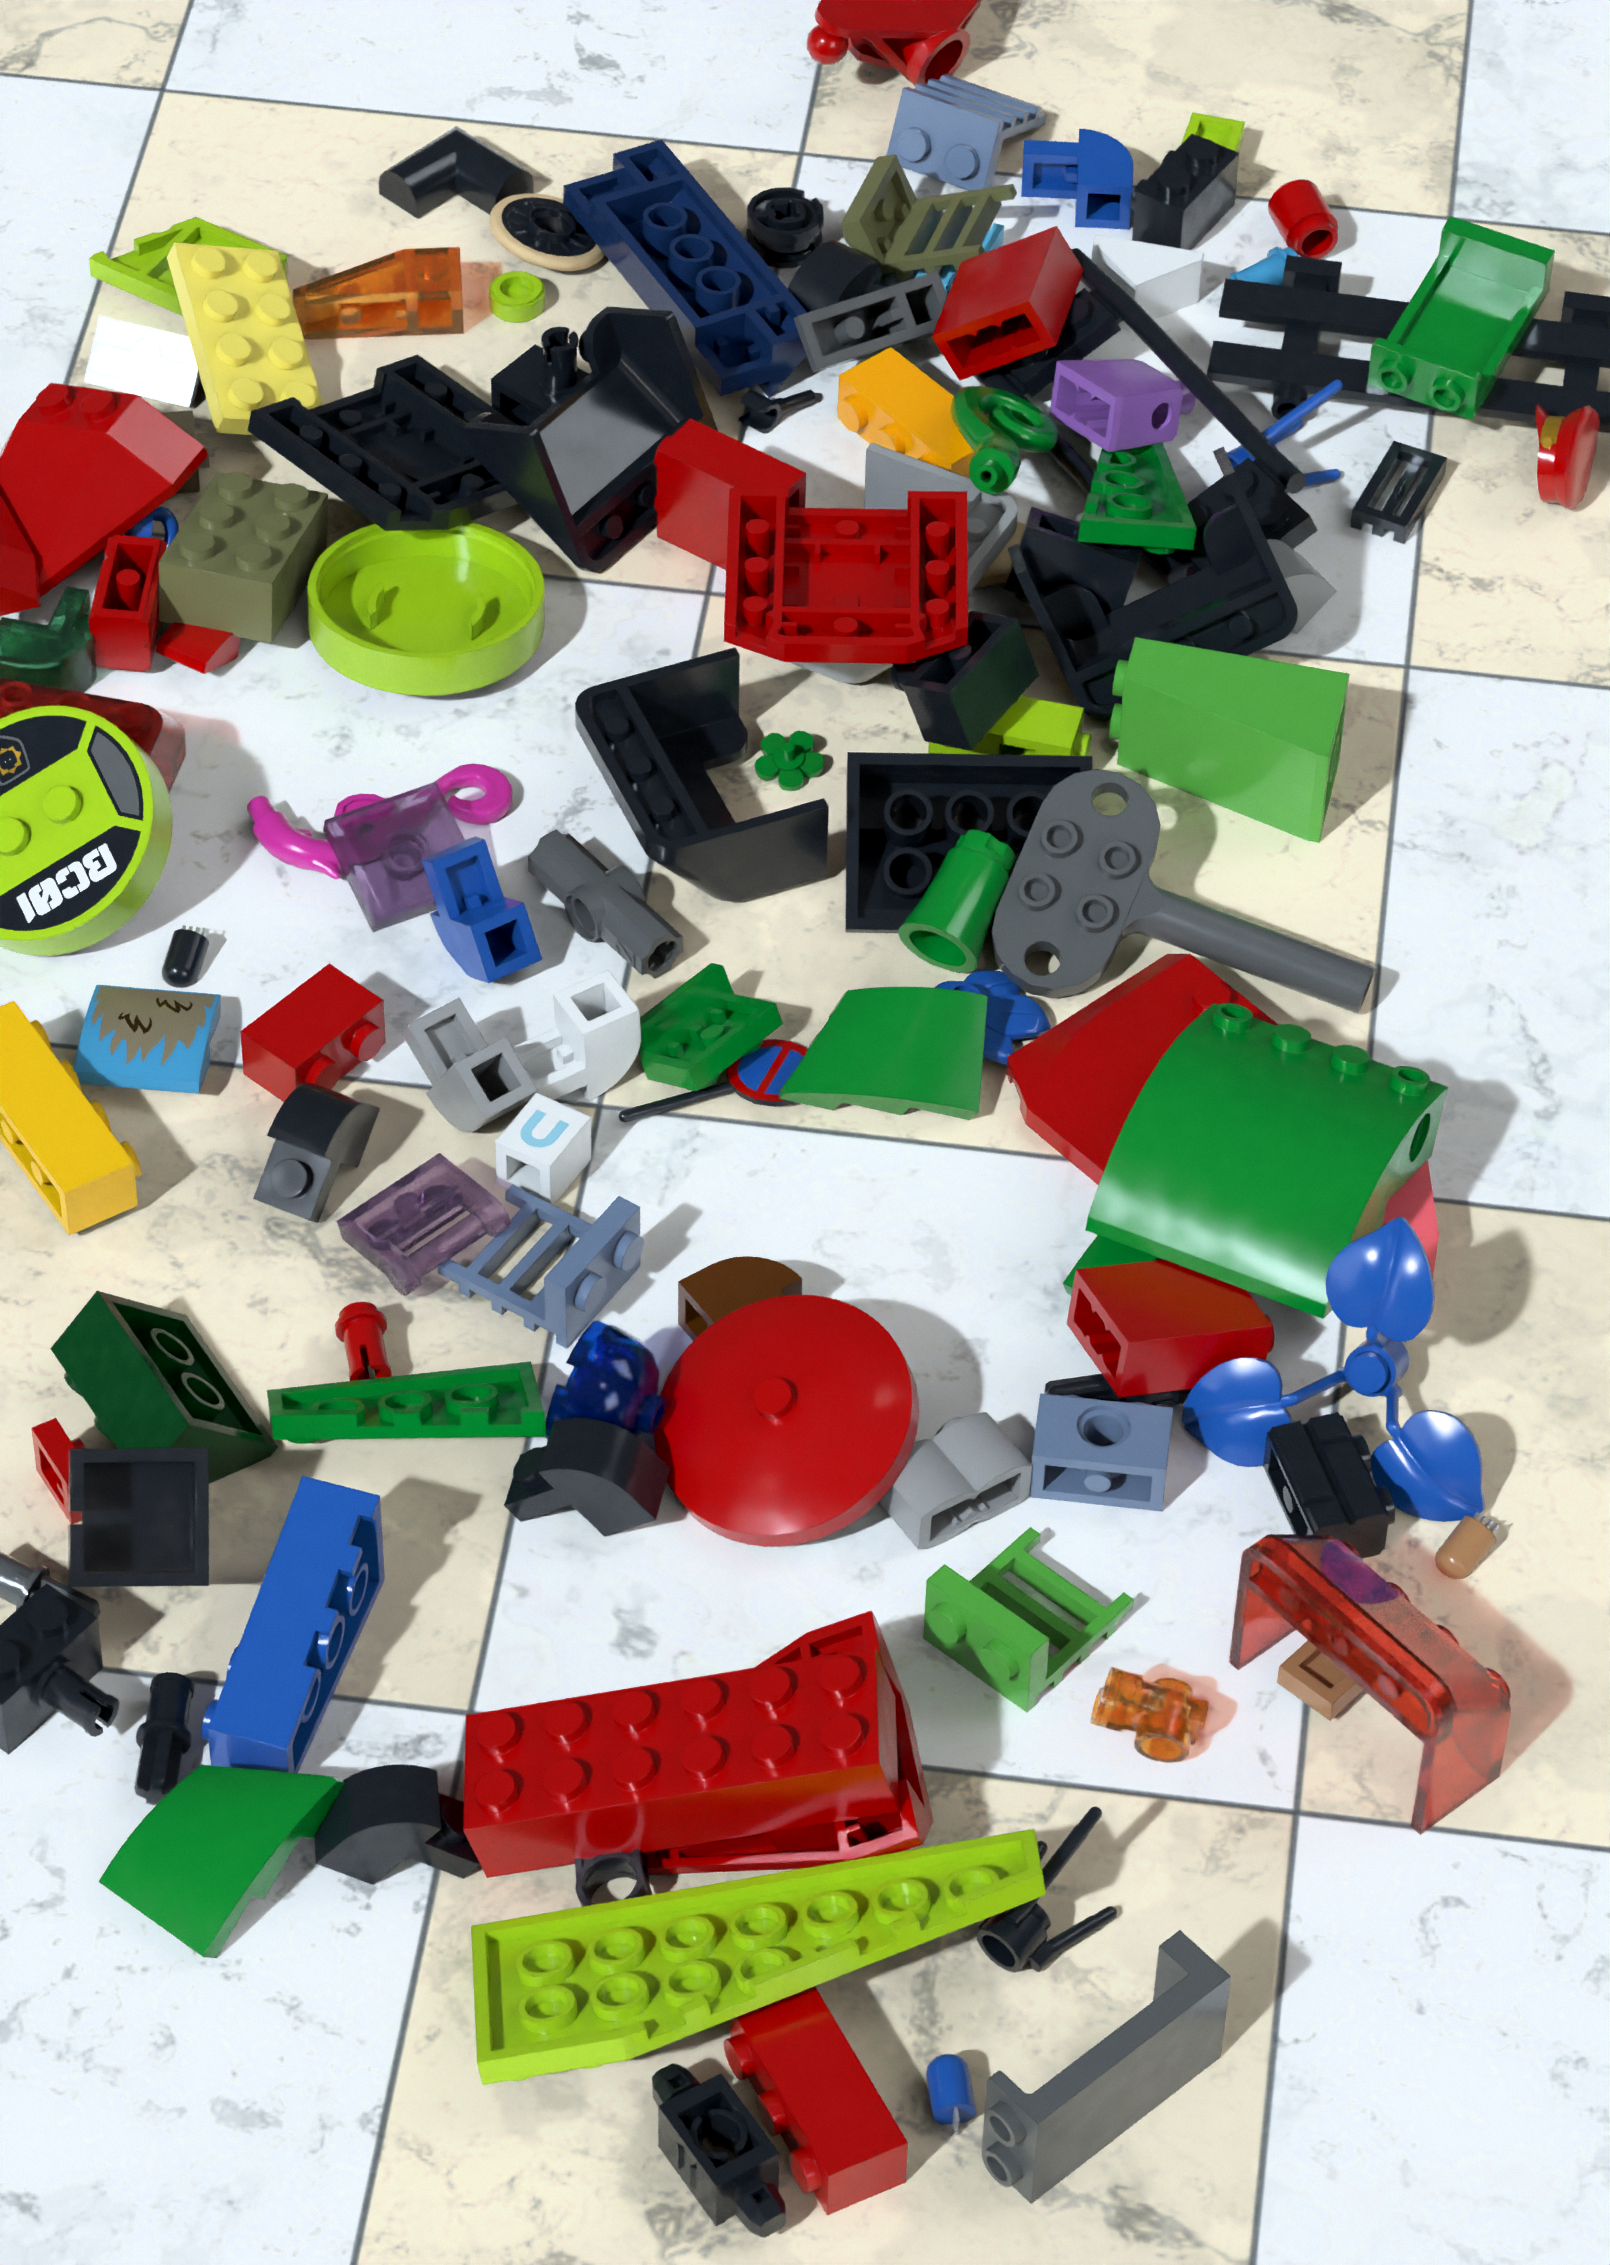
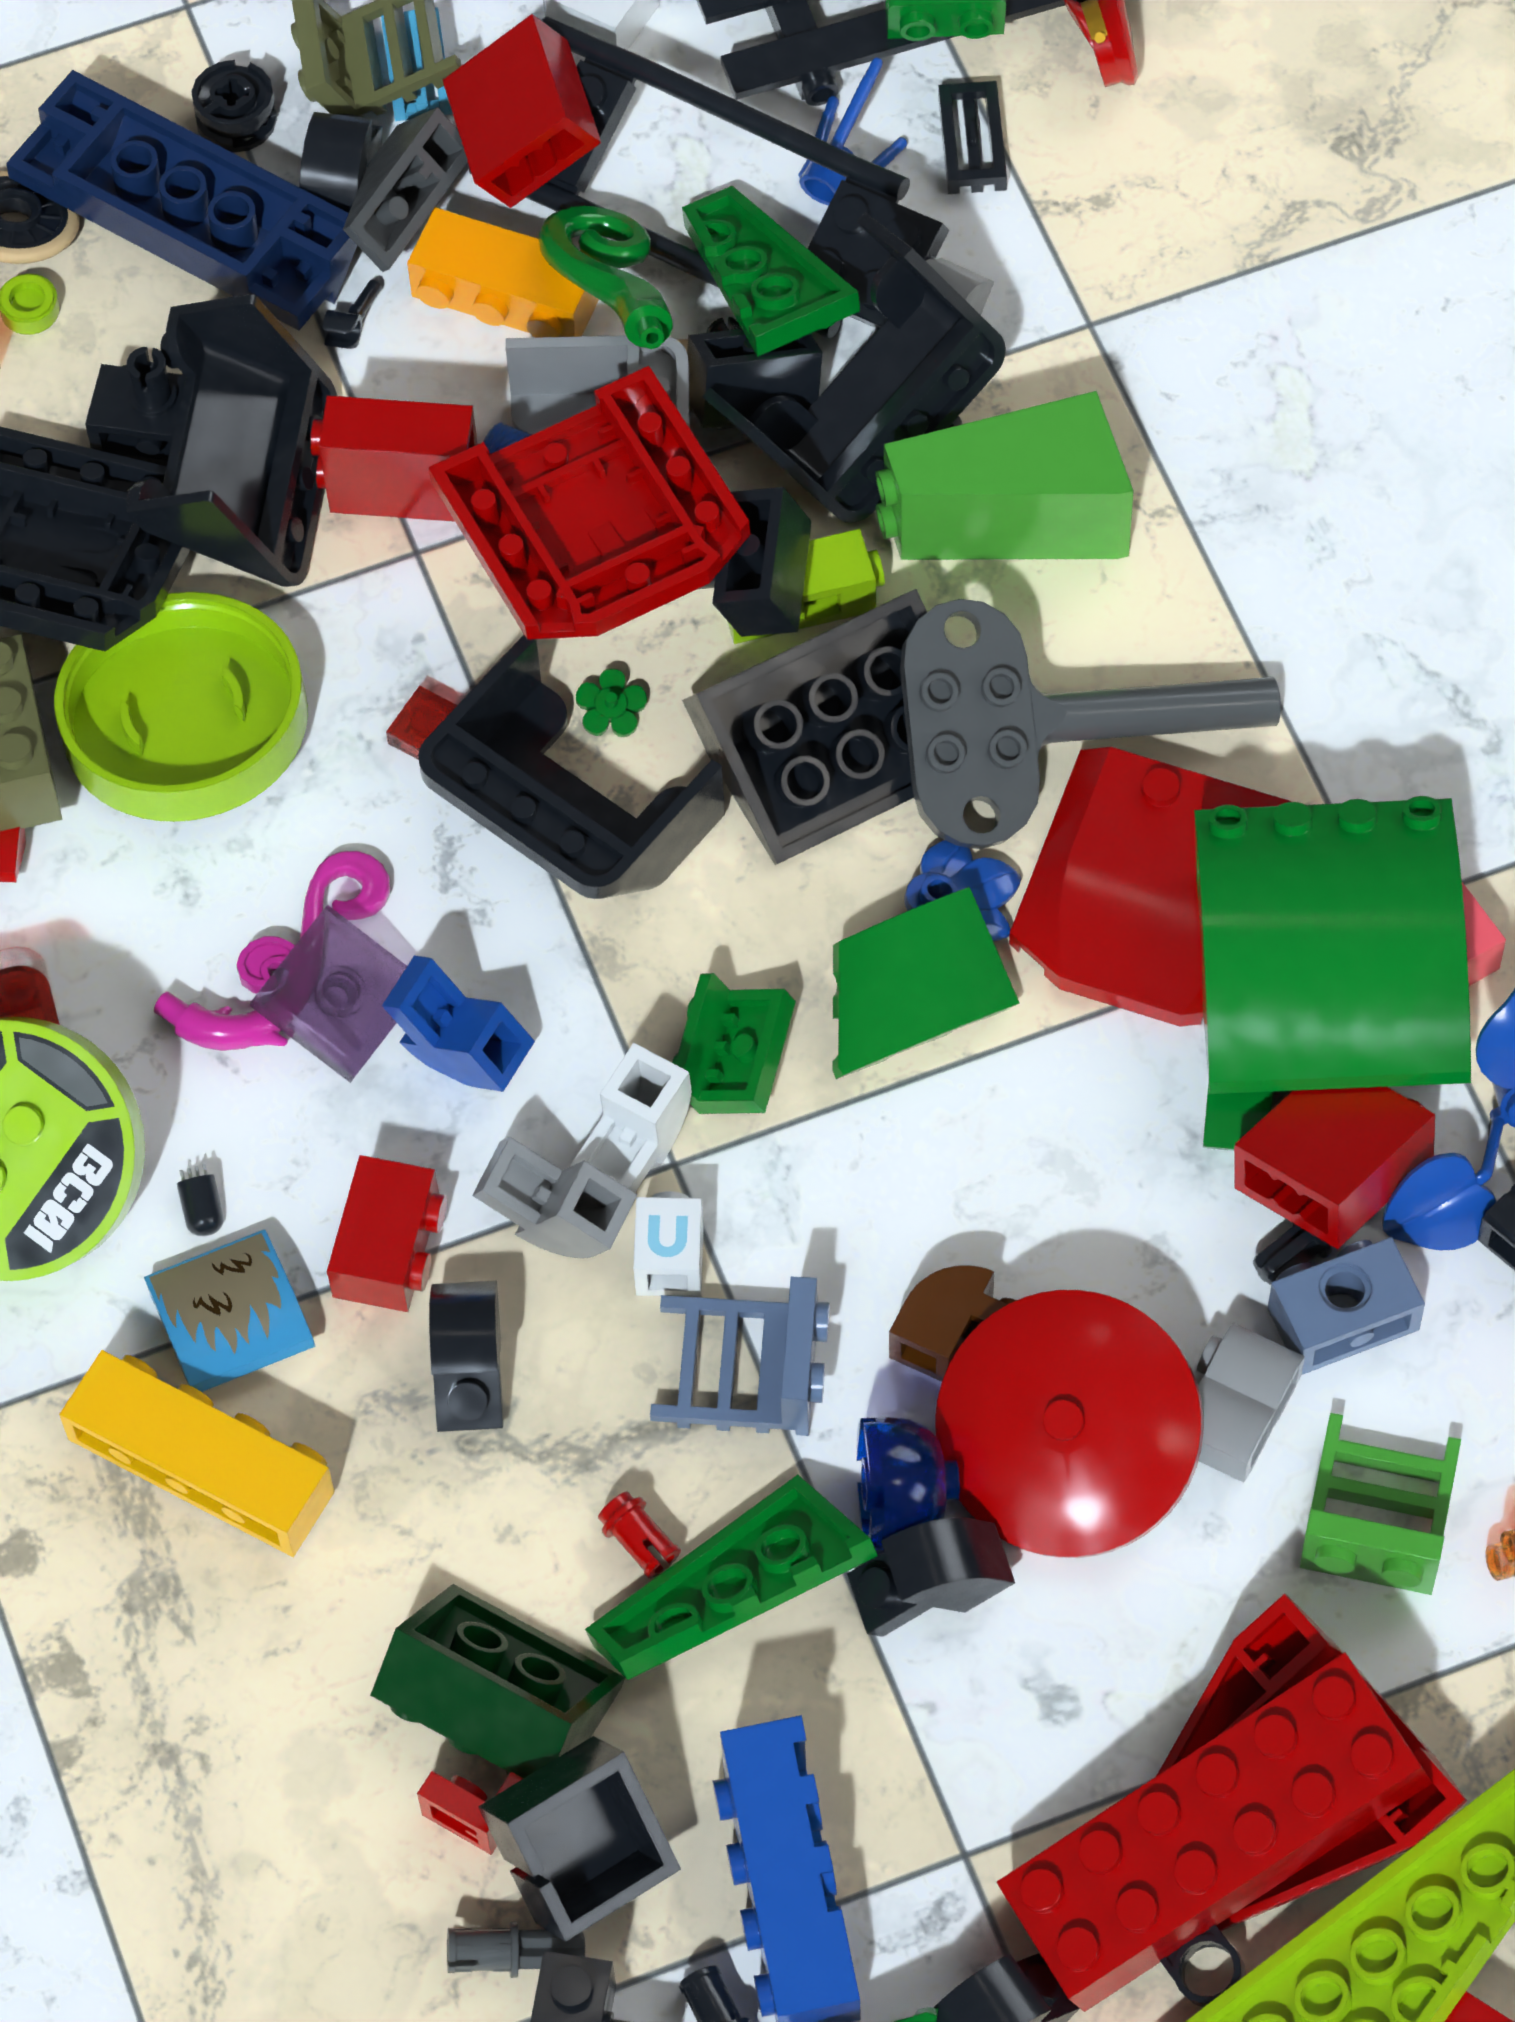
camera: 25 degrees left, 15 degrees up
clear purple plate [337,1153,511,1296] -> none
dark grey piece [528,829,683,979] -> none
piece [618,1039,807,1122] -> none
green plant [898,829,1016,973] -> none
medium lavender torso [1049,359,1196,452] -> none

